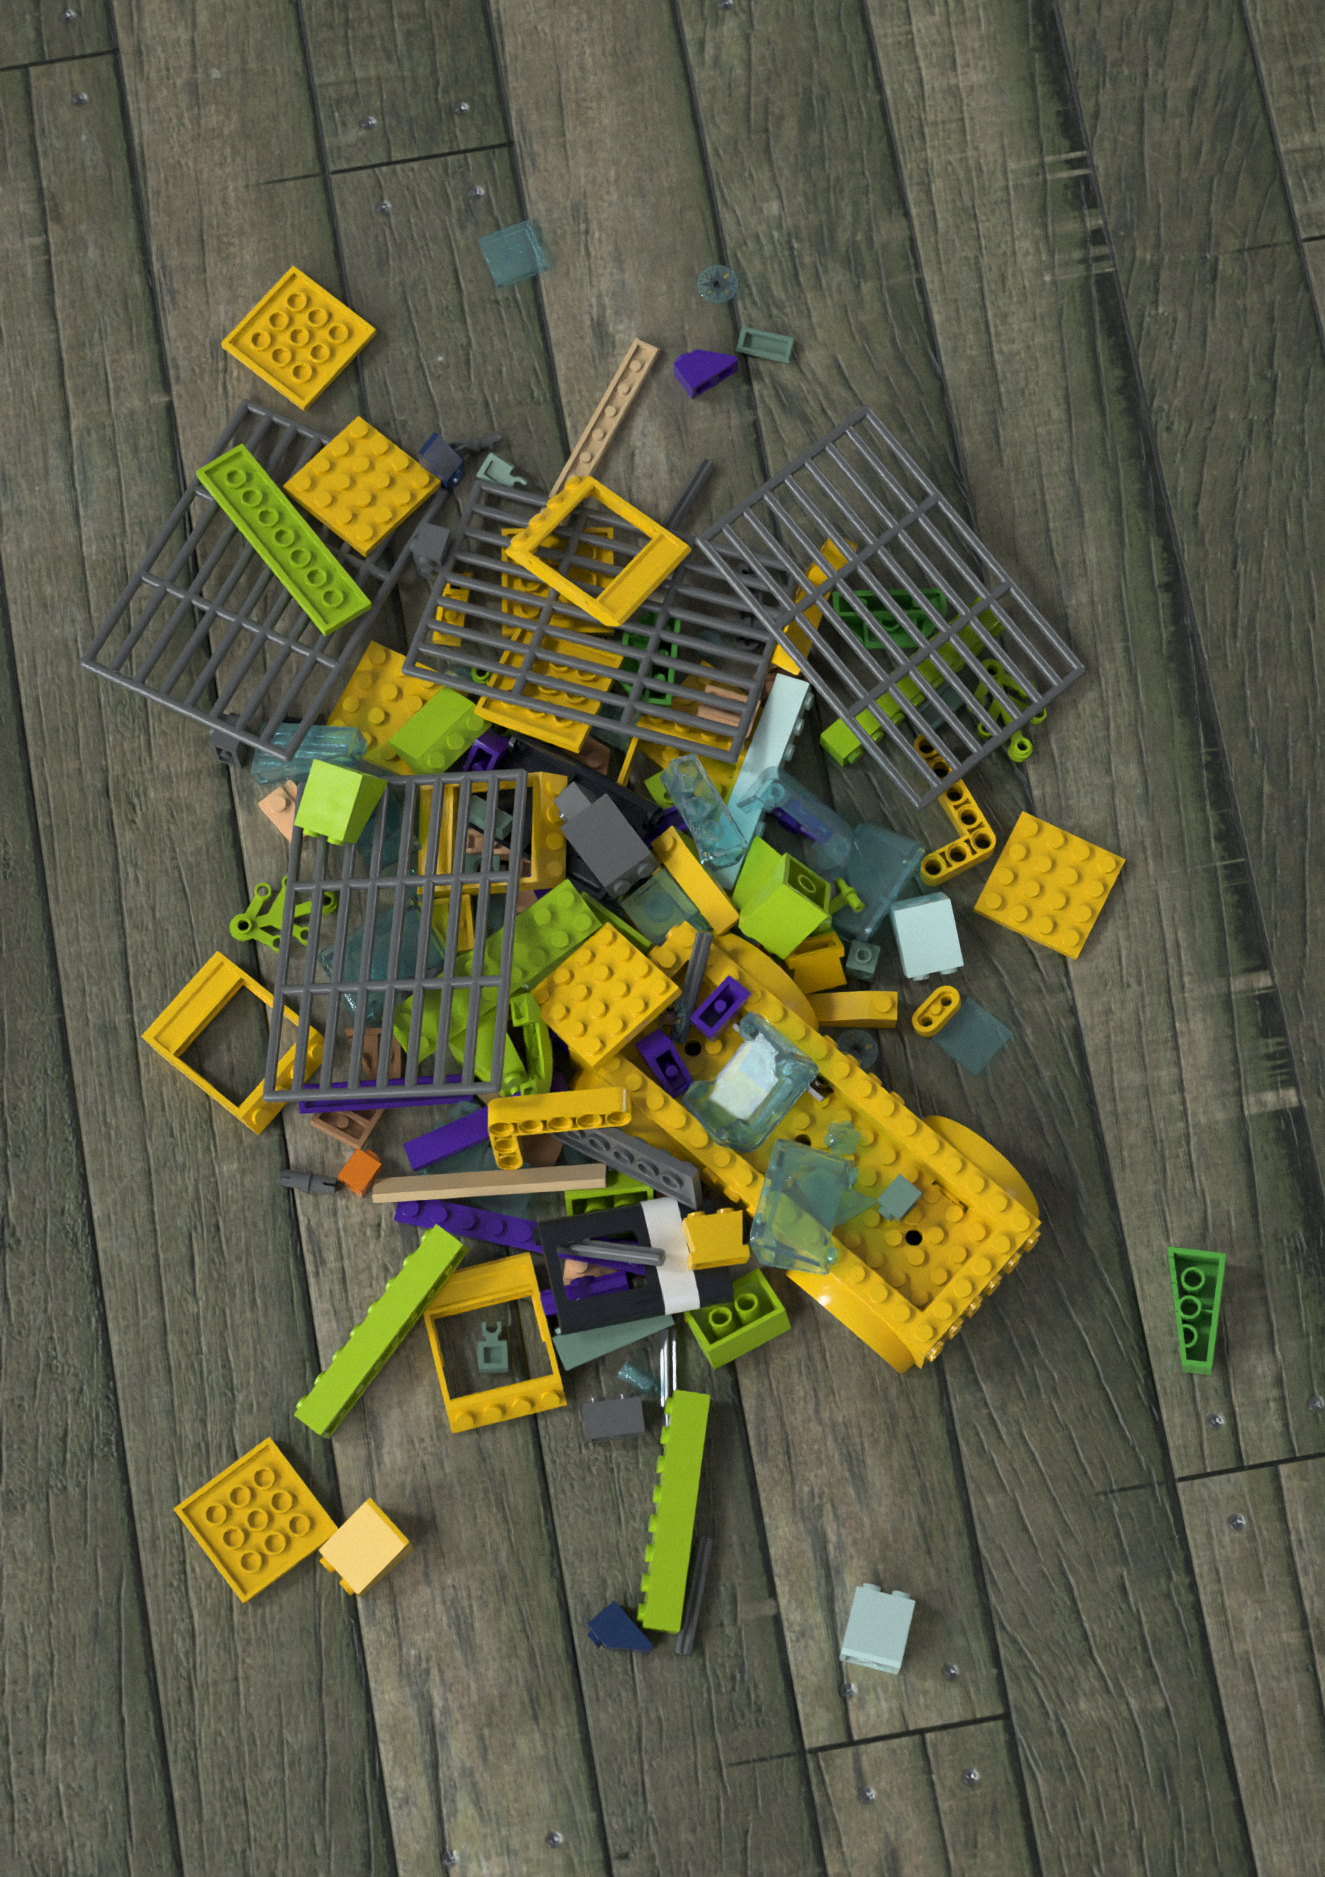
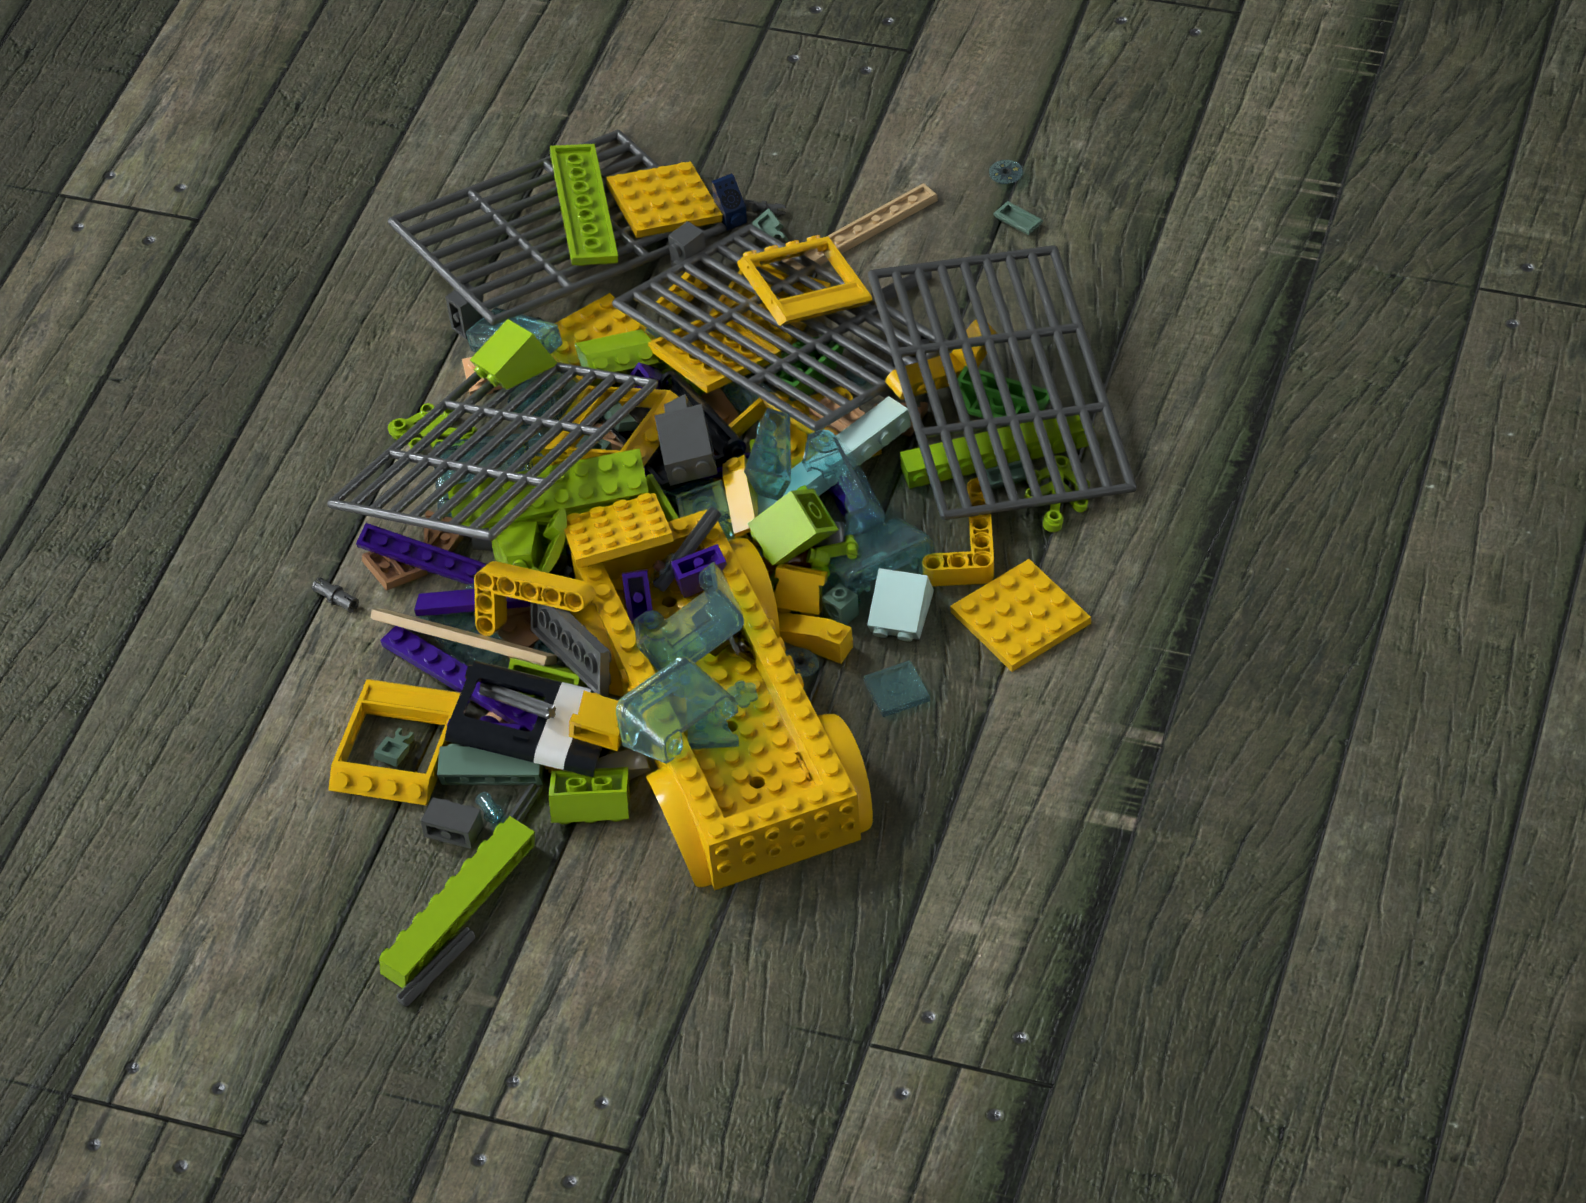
camera: 30 degrees right, 25 degrees down
yellow window [141,951,325,1135] -> none
yellow plate [173,1436,338,1605] -> none
yellow plate [221,265,377,412] -> none
lime brick [294,1224,470,1440] -> none
yellow slope [319,1498,414,1598] -> none
orange brick [337,1148,383,1198] -> none
clear light blue tile [478,220,549,289] -> none
dark blue slope [587,1601,654,1653] -> none
dark purple slope [674,349,738,400] -> none
light aqua slope [839,1583,915,1674] -> none
sand green brick [876,1174,923,1224] -> none
yellow plate [912,986,961,1037] -> none
bright green wedge [1167,1246,1227,1376] -> none

